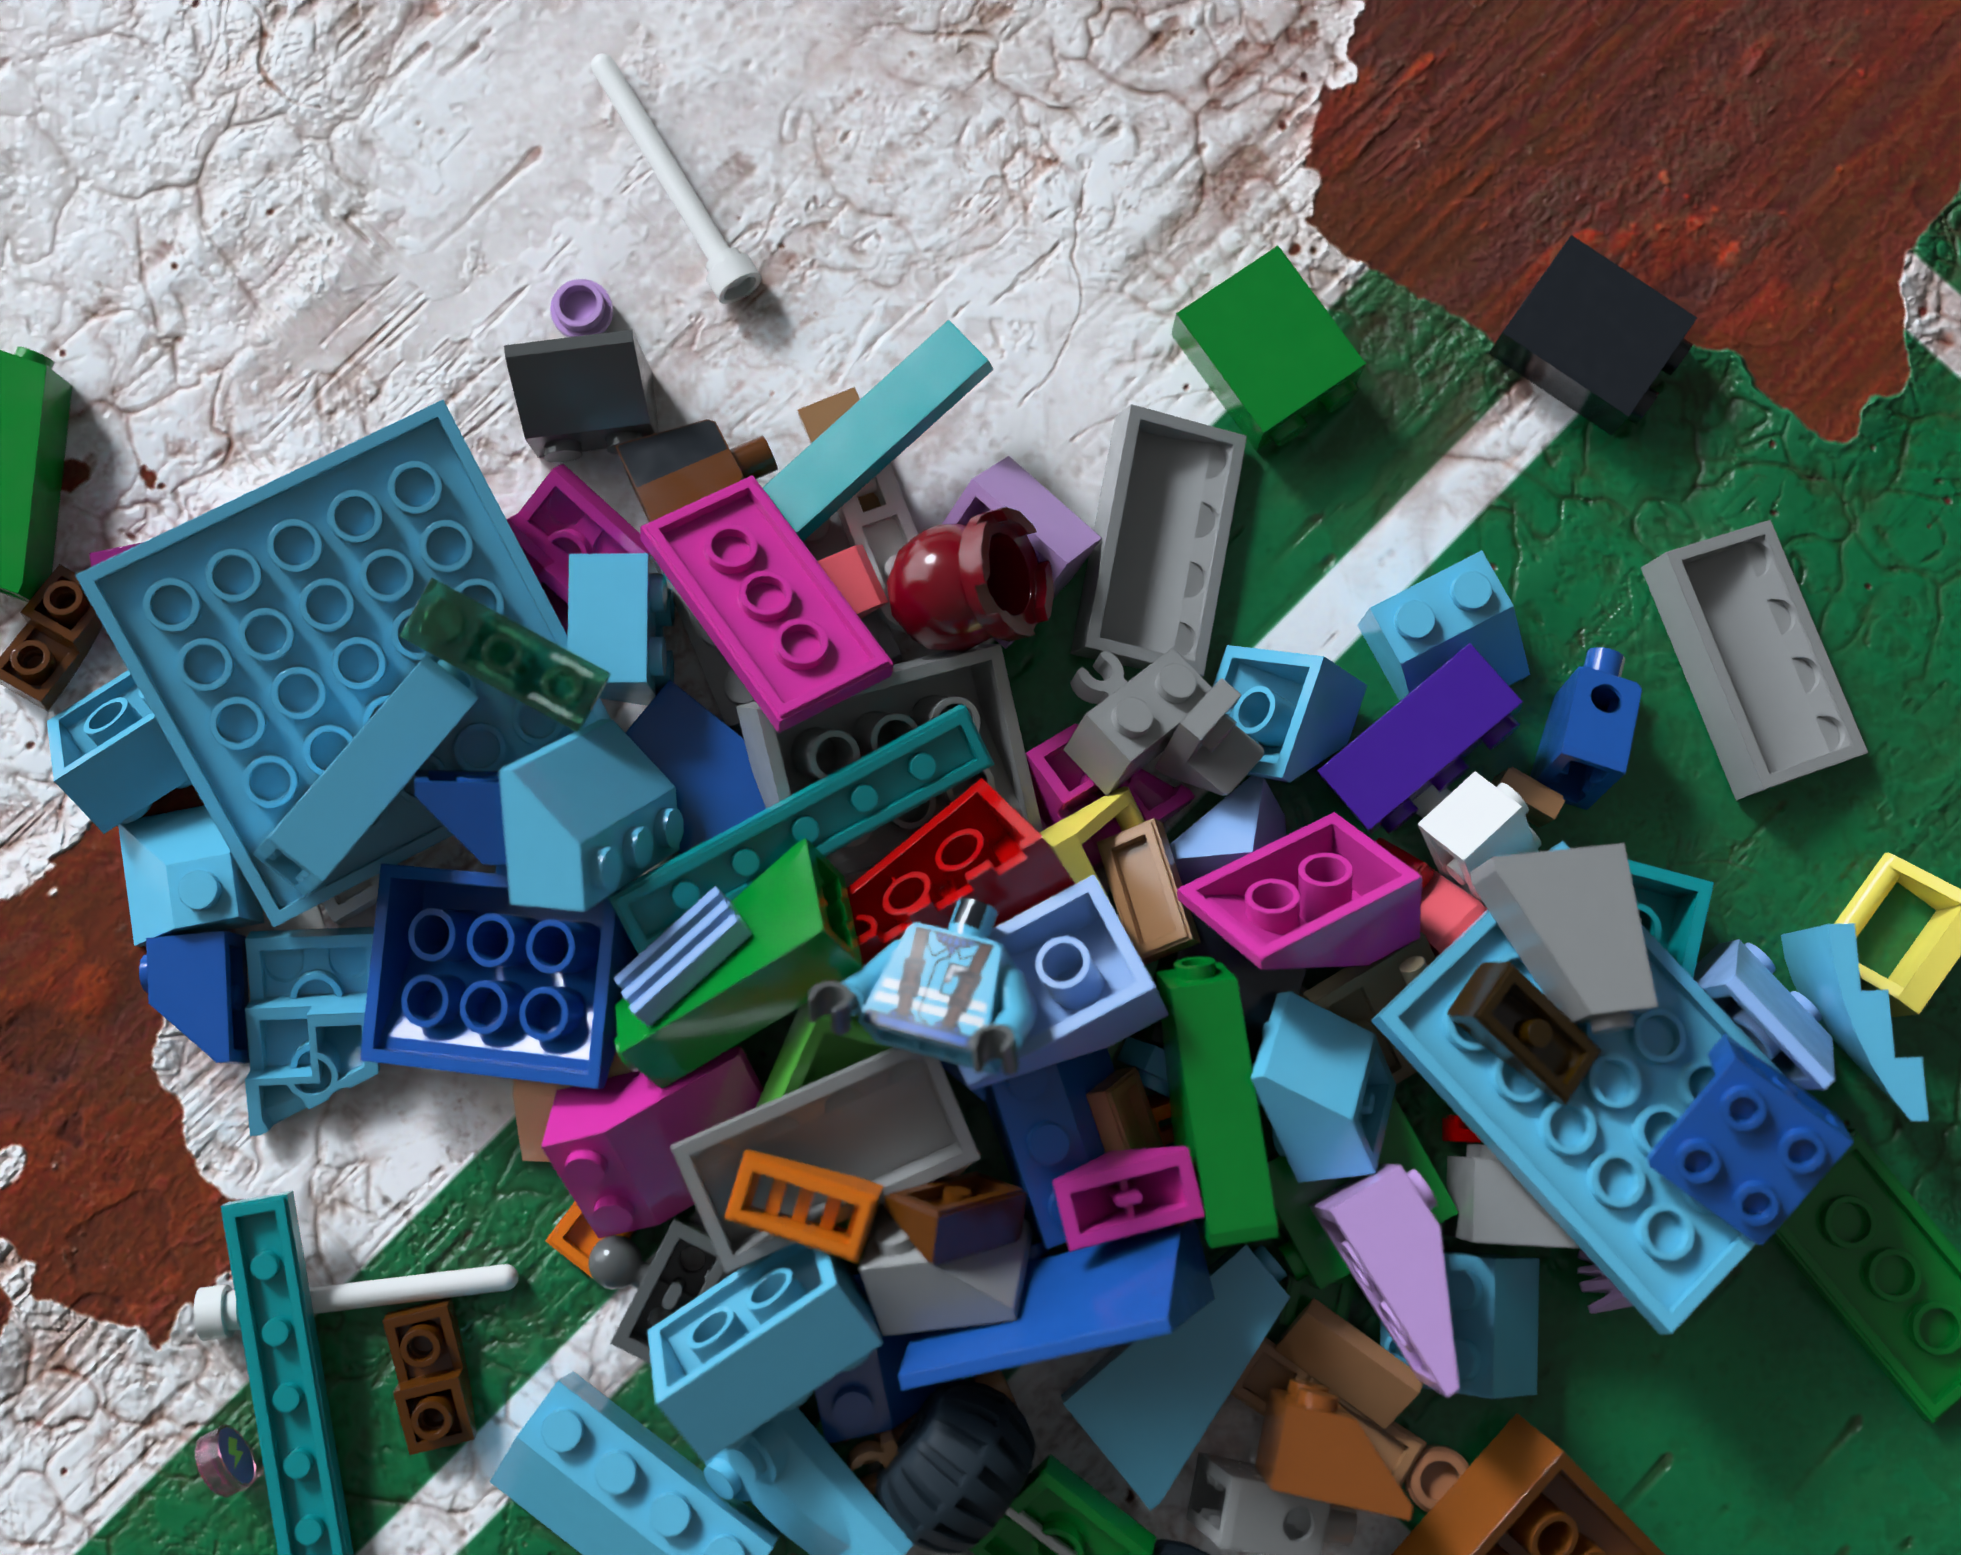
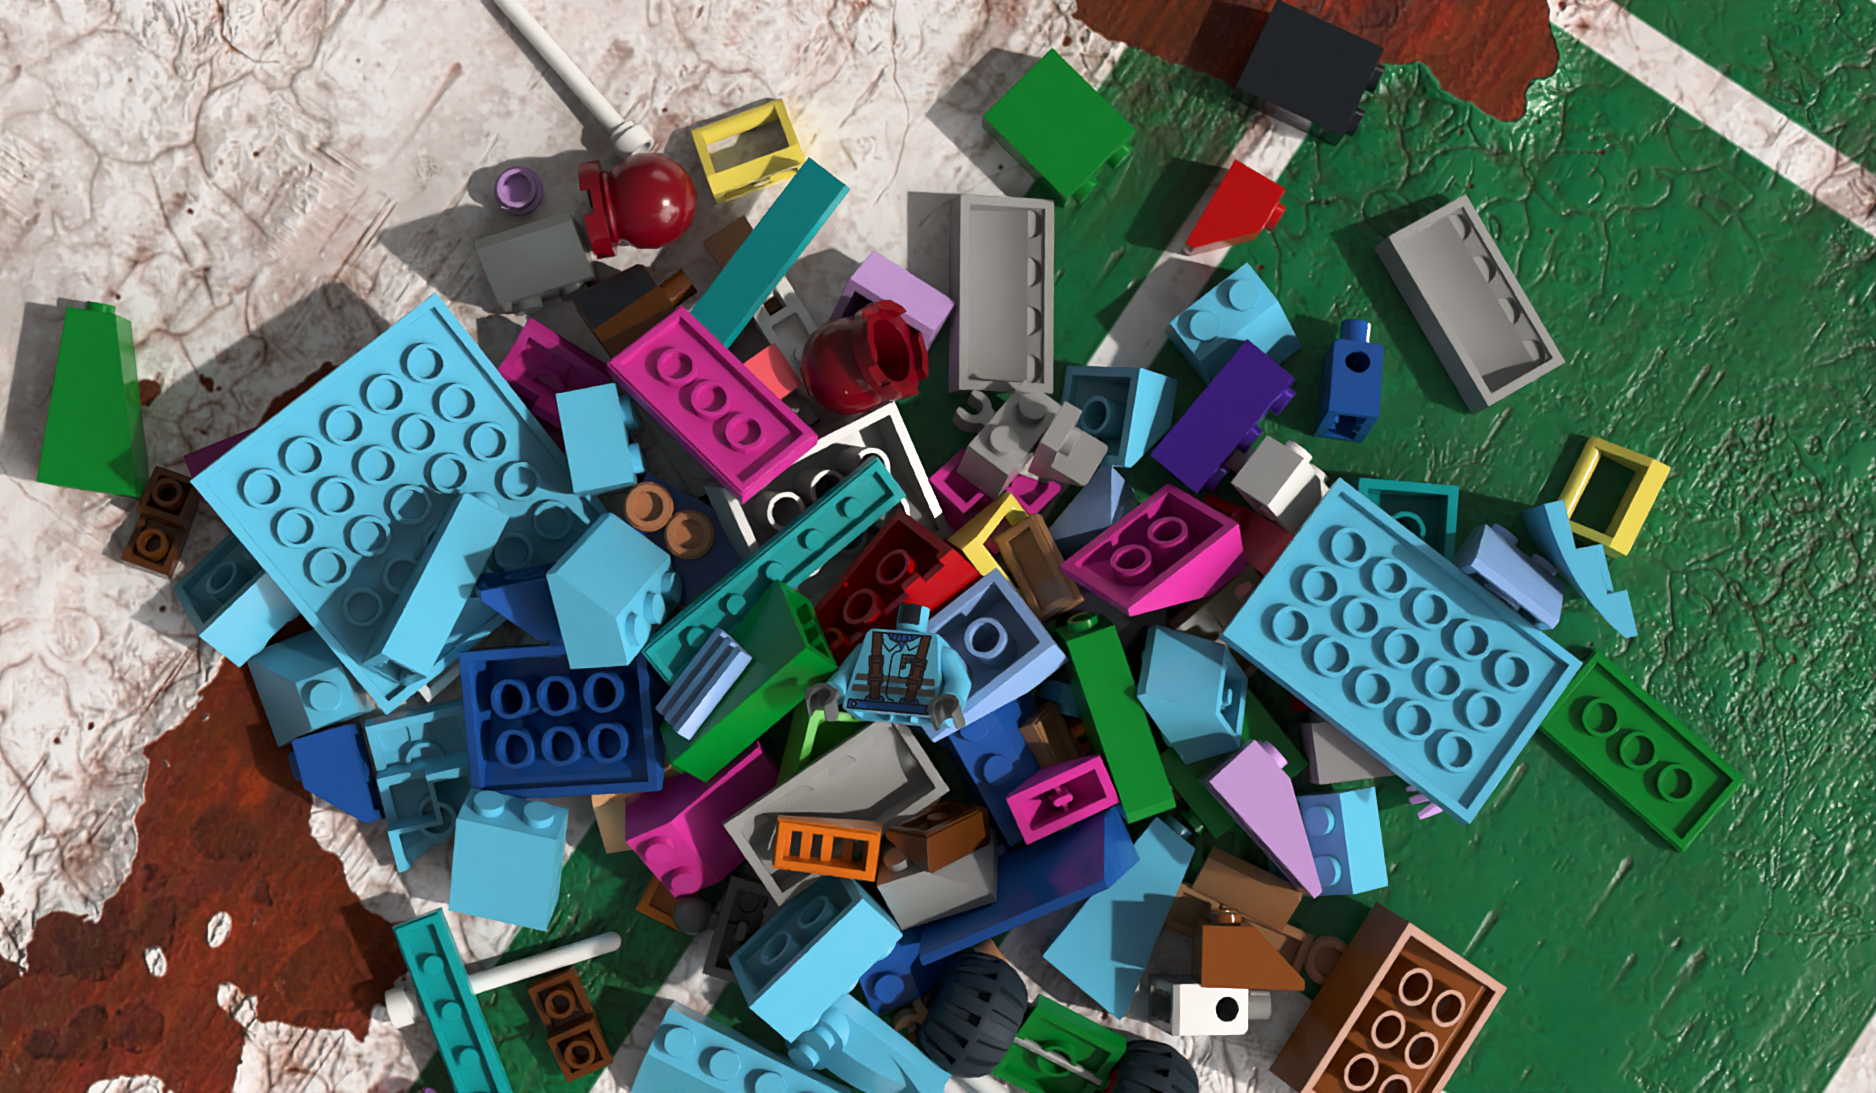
camera: 10 degrees left, 5 degrees up
clear green slope [399,577,611,733] -> none
dark brown slope [1447,962,1602,1105] -> none
light grey slope [1470,843,1658,1034] -> none
medium nougat tile [1491,767,1566,828] -> none
blue bracket [1647,1033,1853,1244] -> none
none -> medium azure brick [448,787,569,931]
none -> dark red tile [578,153,697,259]
none -> nougat tile [623,482,675,533]
none -> nougat tile [664,510,716,560]
none -> light yellow tile [691,98,805,205]
none -> red slope [1181,159,1286,256]

